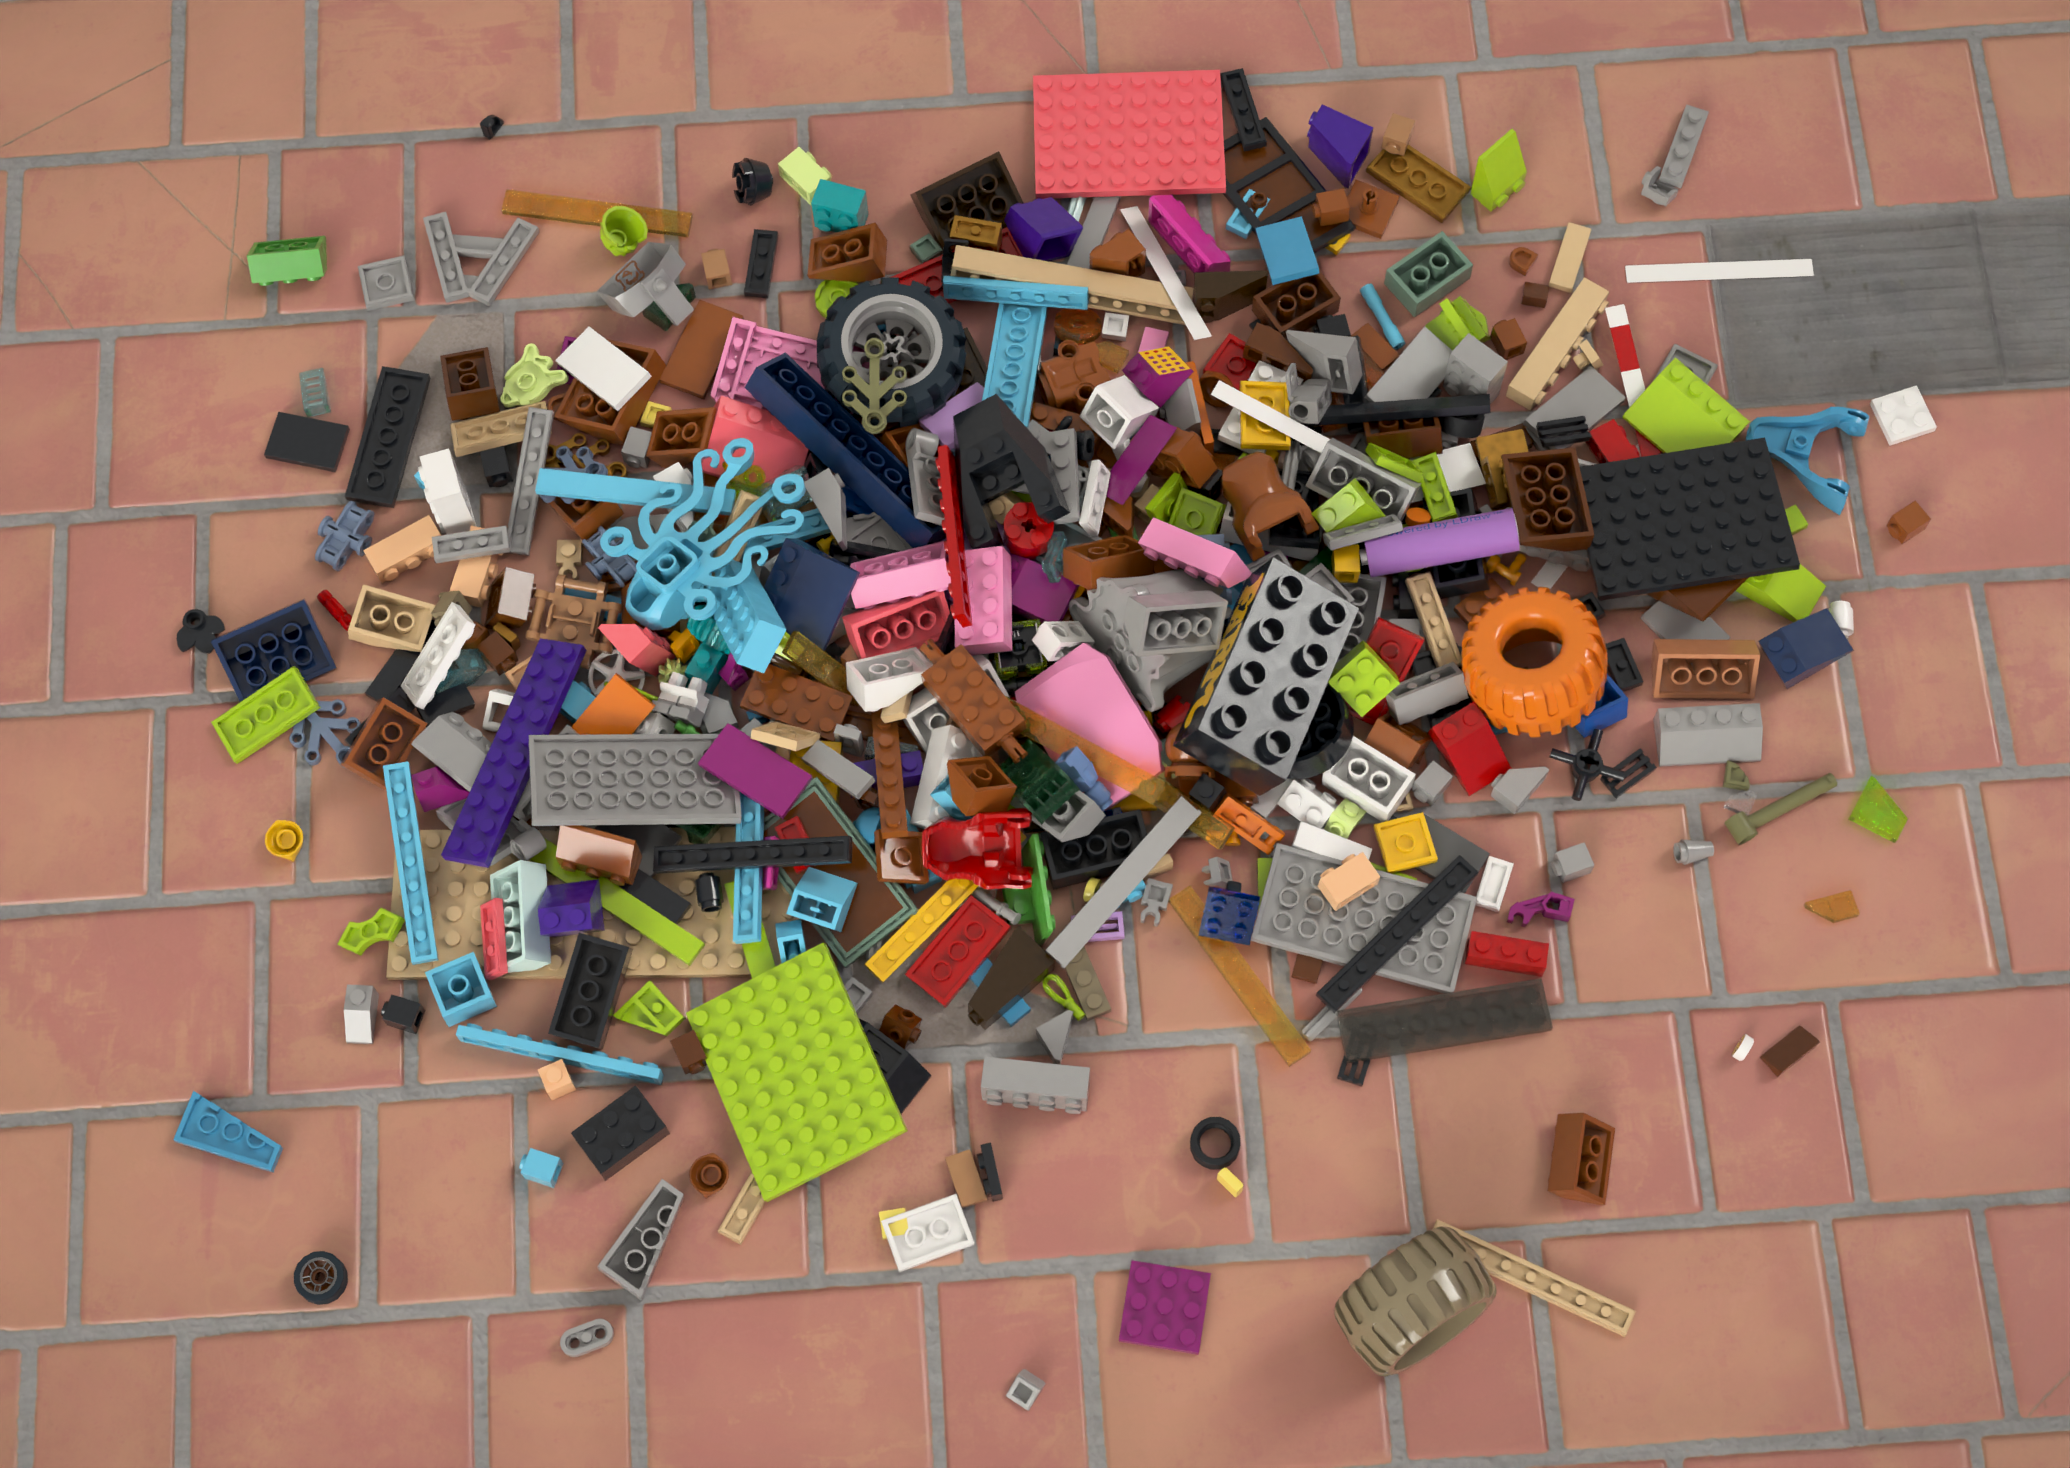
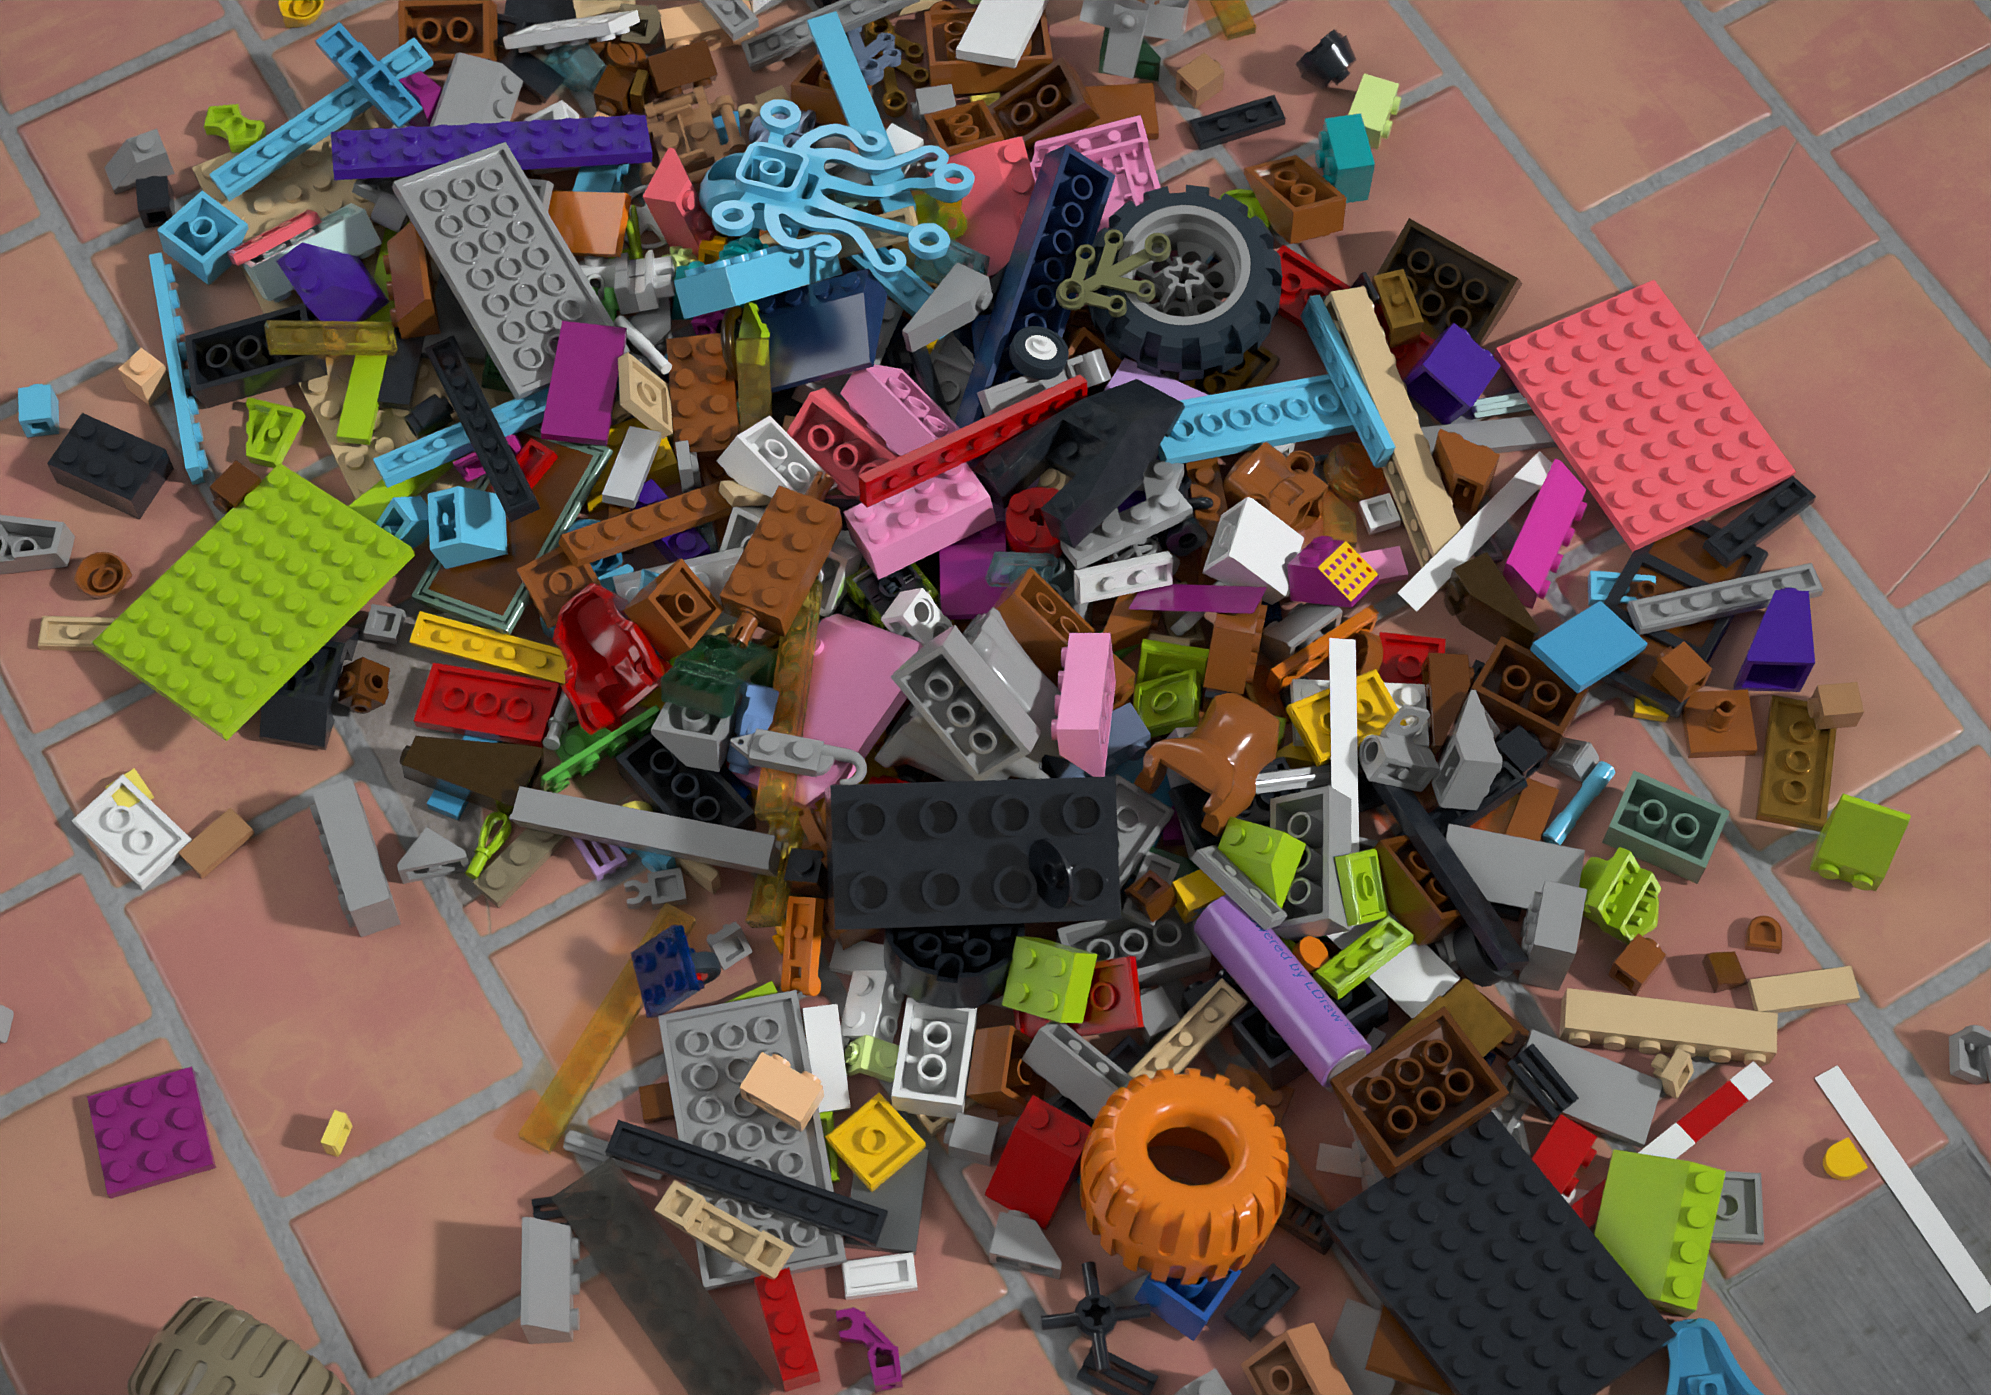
camera: 60 degrees right, 5 degrees down
sand green tile [909,233,943,264] -> none
black plate [977,1143,1003,1201] -> none
black tyre [1190,1117,1241,1170] -> none
light orange piece [1486,554,1526,586] -> none
light grey brick [1551,842,1594,883] -> none
none -> clear yellow tile [264,320,398,355]
none -> dark azure slope [316,22,423,128]
none -> light grey slope [521,1217,580,1344]
none -> white piece [614,316,672,374]
none -> tan slope [655,1180,794,1280]
none -> light grey plate [731,728,867,785]
none -> reddish brown slope [987,57,1100,150]
none -> black wheel [1009,326,1069,380]
none -> black dish [1029,838,1073,909]
none -> reddish brown slope [1124,870,1178,923]
none -> light grey slope [1547,737,1599,782]
none -> light grey tile [1627,563,1824,635]
none -> yellow tile [1823,1137,1868,1181]

